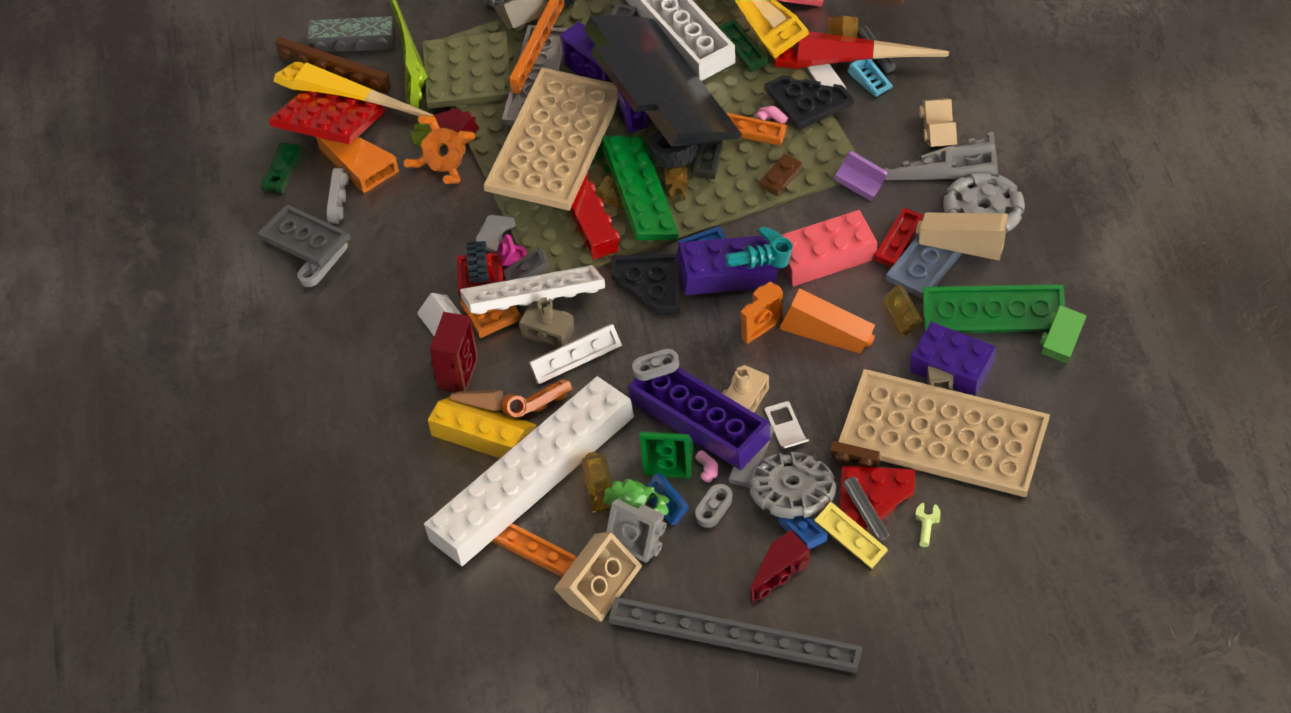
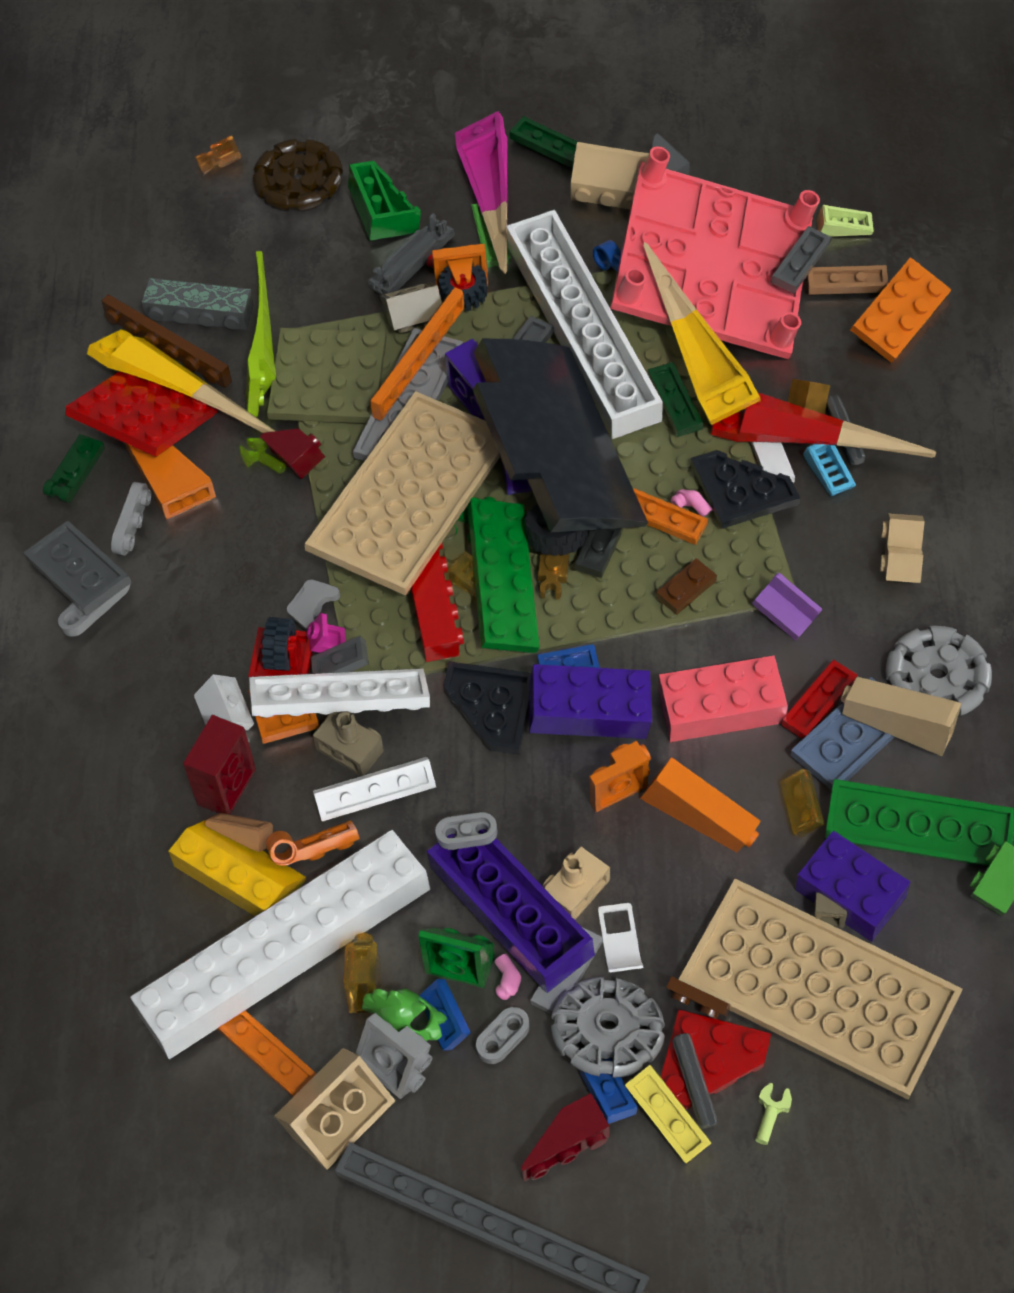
camera: 10 degrees right, 5 degrees up
orange plate [404,115,475,184] -> none
teal piece [725,226,793,269] -> none
light grey wedge [884,132,999,180] -> none

